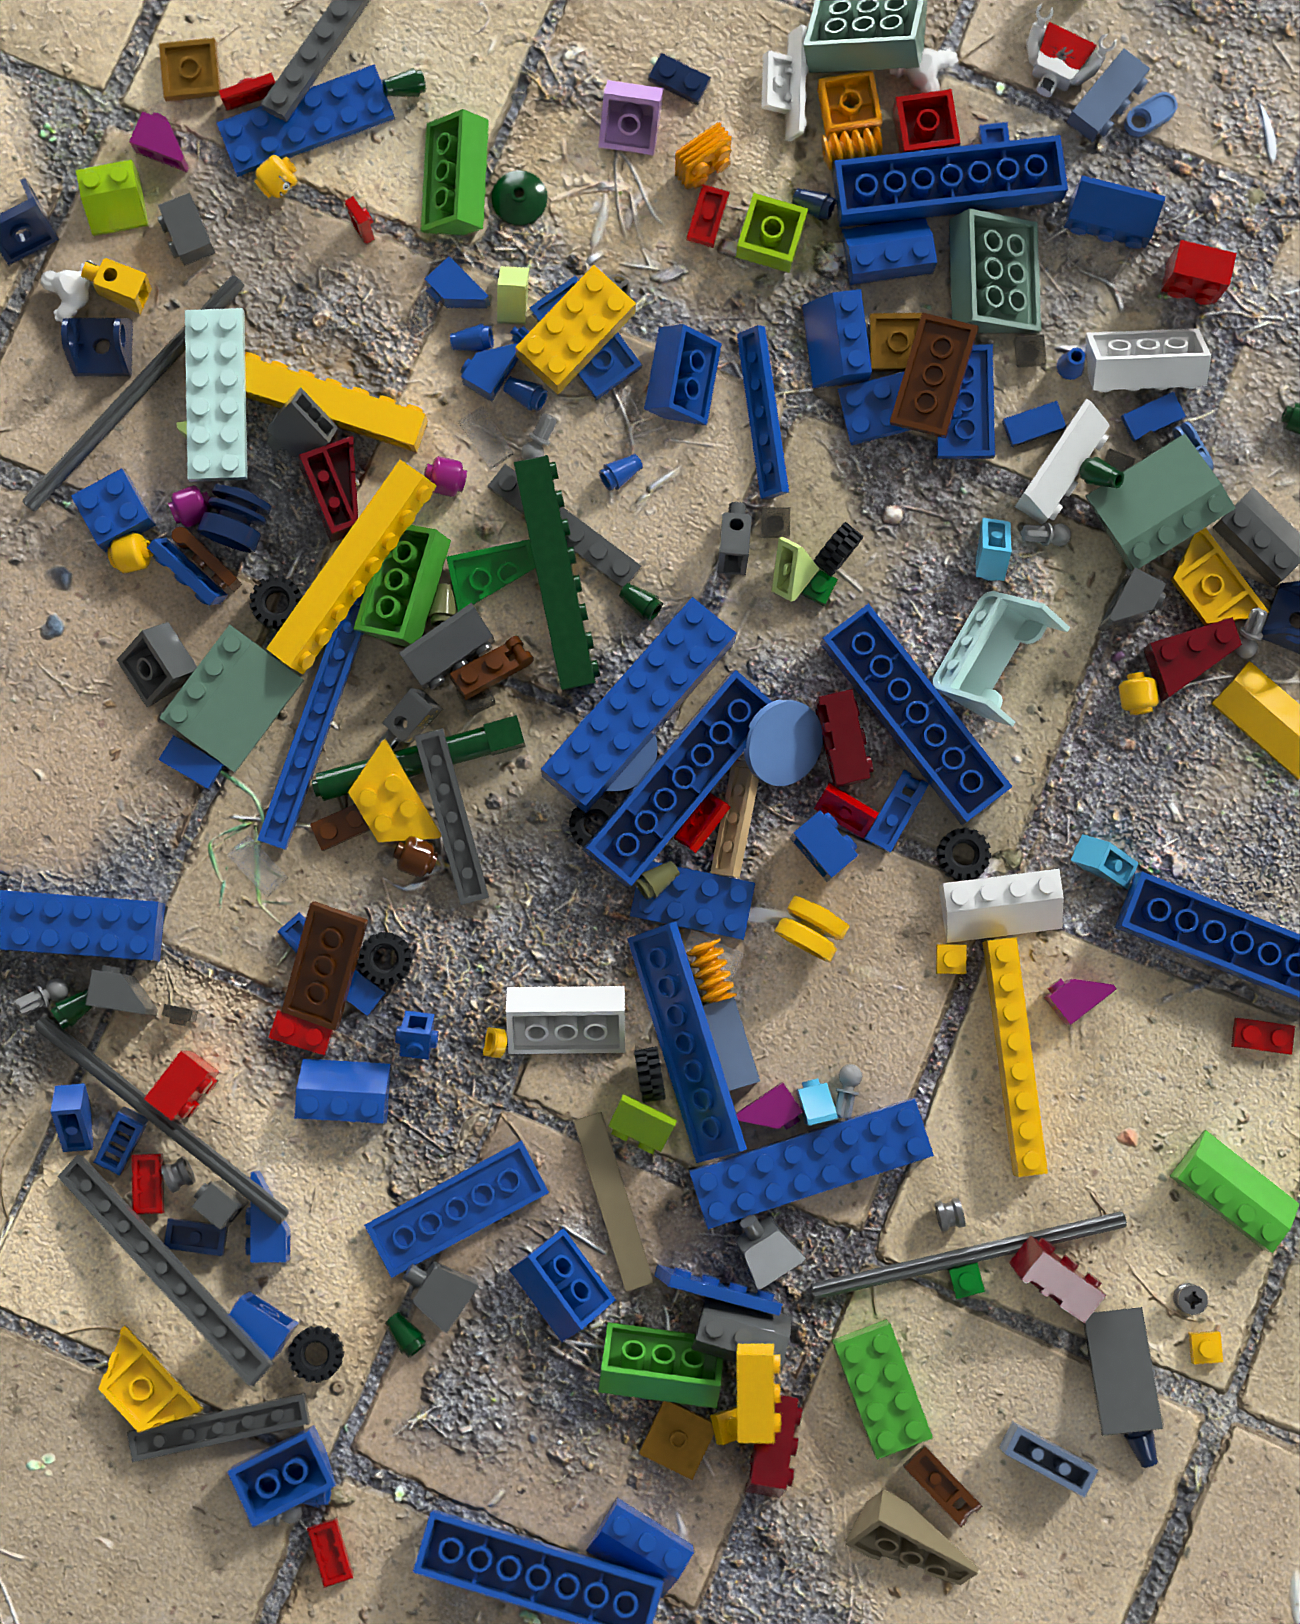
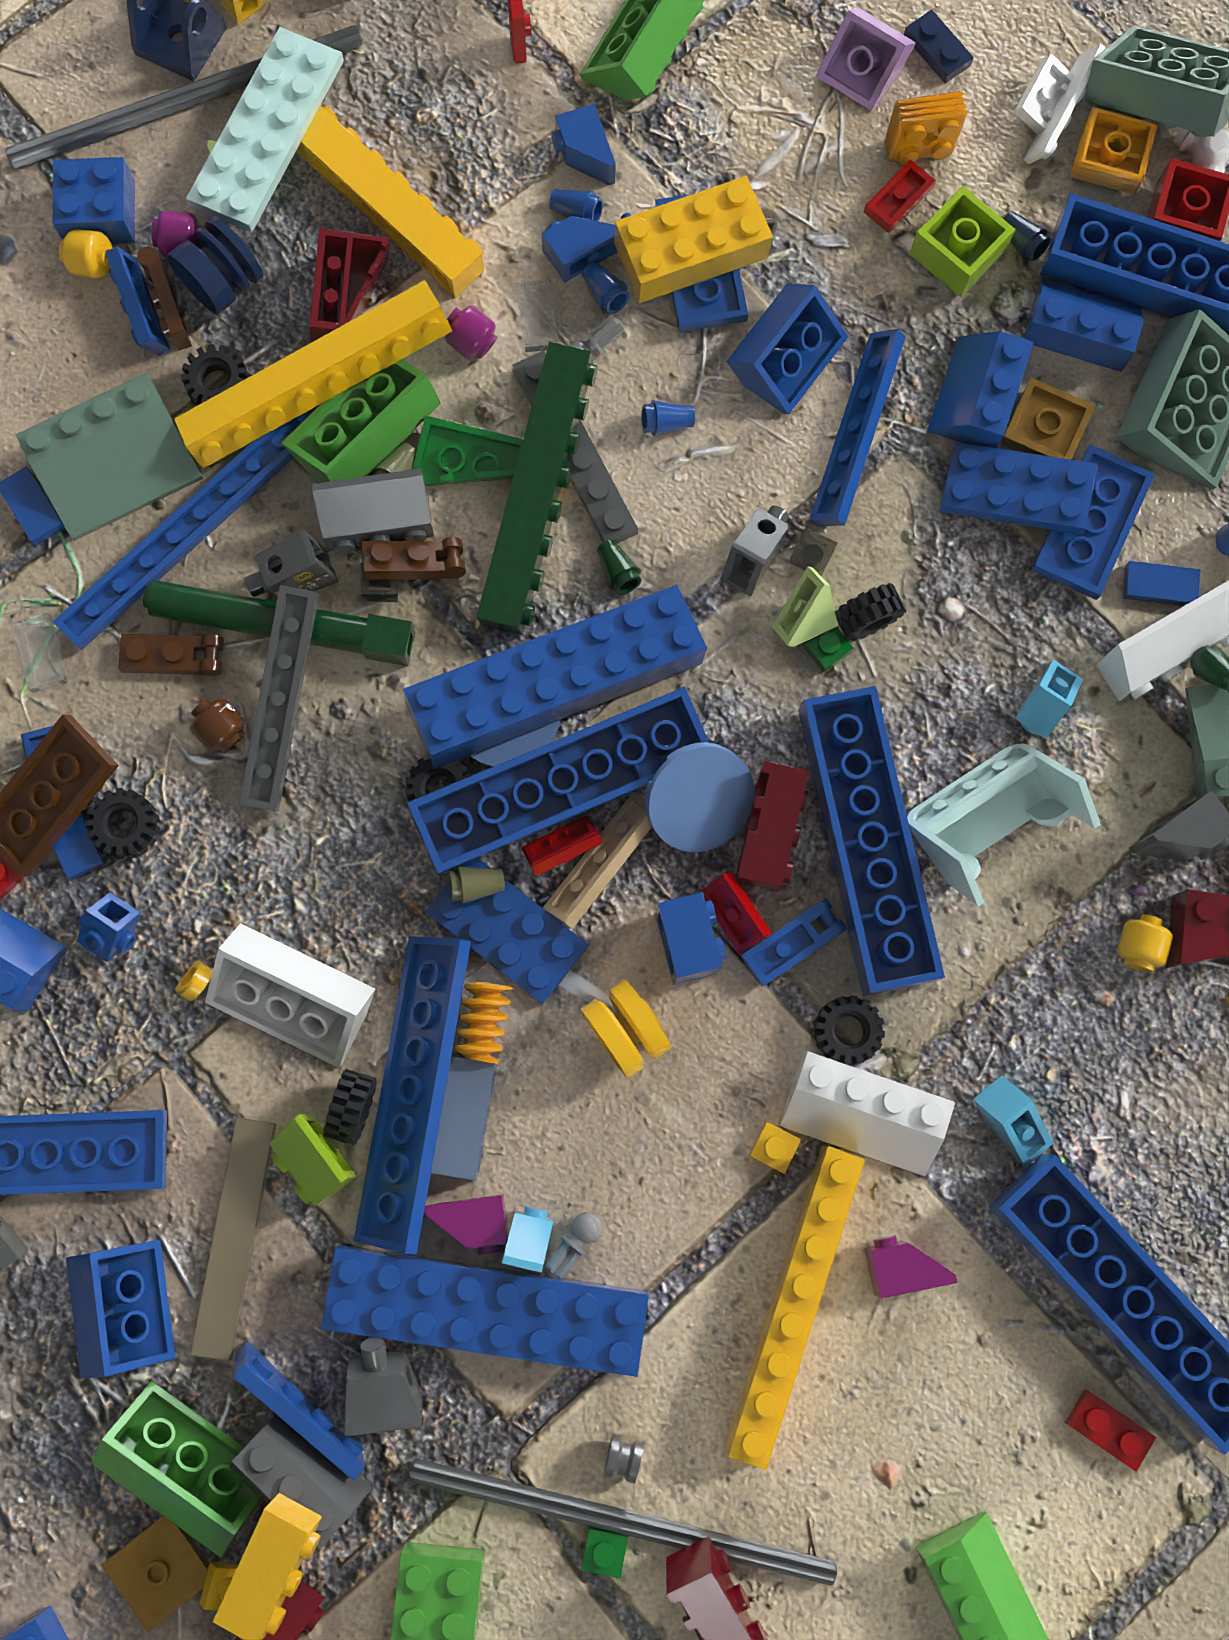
camera: 25 degrees right, 5 degrees down
dark grey slope [117,622,197,707] -> none
dark grey torso [267,388,339,457] -> none
yellow wing [348,738,442,842] -> none
dark green dish [491,170,548,226] -> none
yellowish green slope [497,266,529,325] -> none
light orange piece [821,126,883,170] -> none
reddish brown plate [890,312,978,438] -> none
clear smoke plate [1014,334,1047,368] -> none
light grey axle [1020,523,1071,546] -> none

